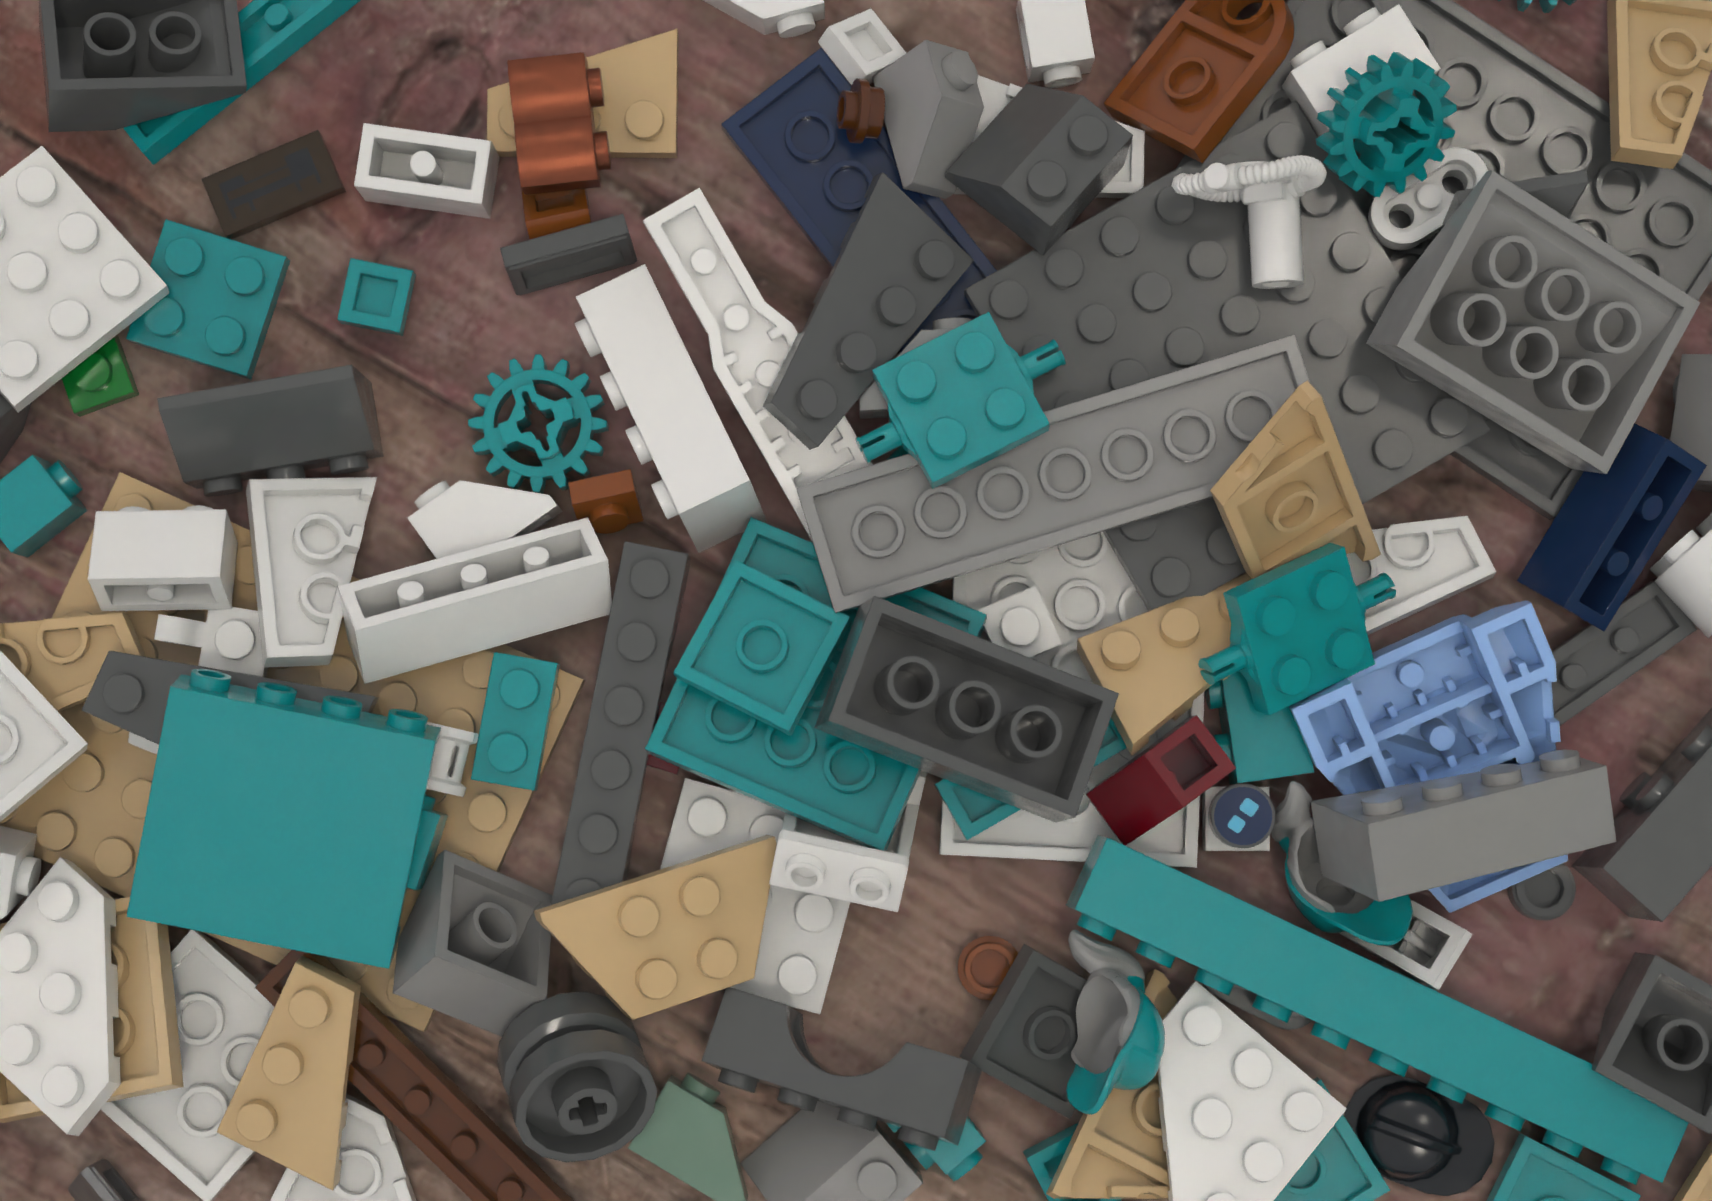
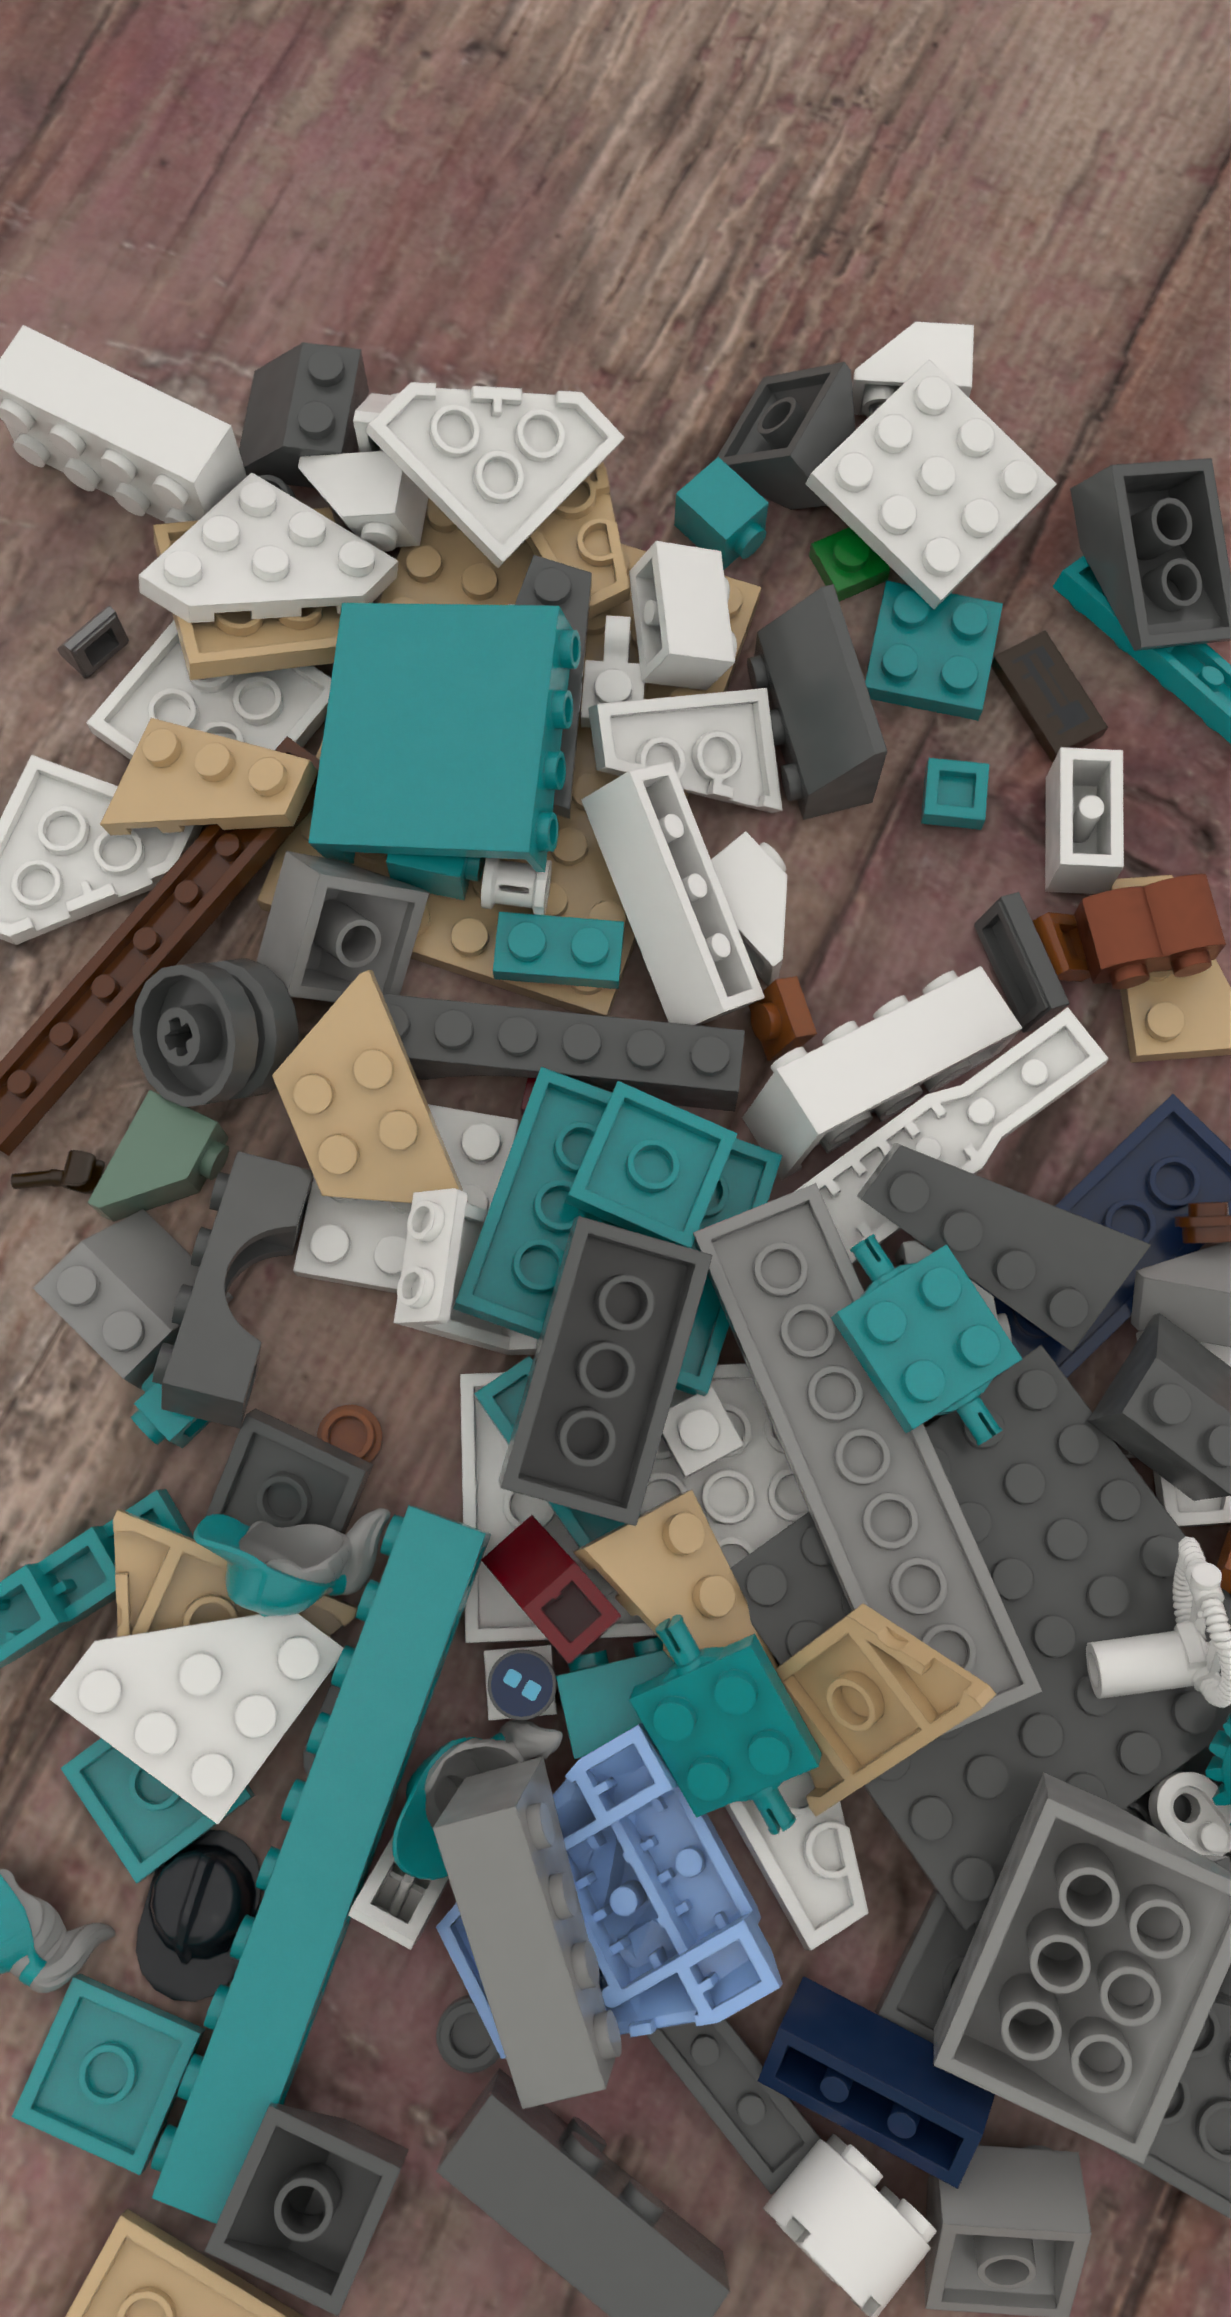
camera: 90 degrees right, 10 degrees down
teal gear [468,354,609,494] -> none

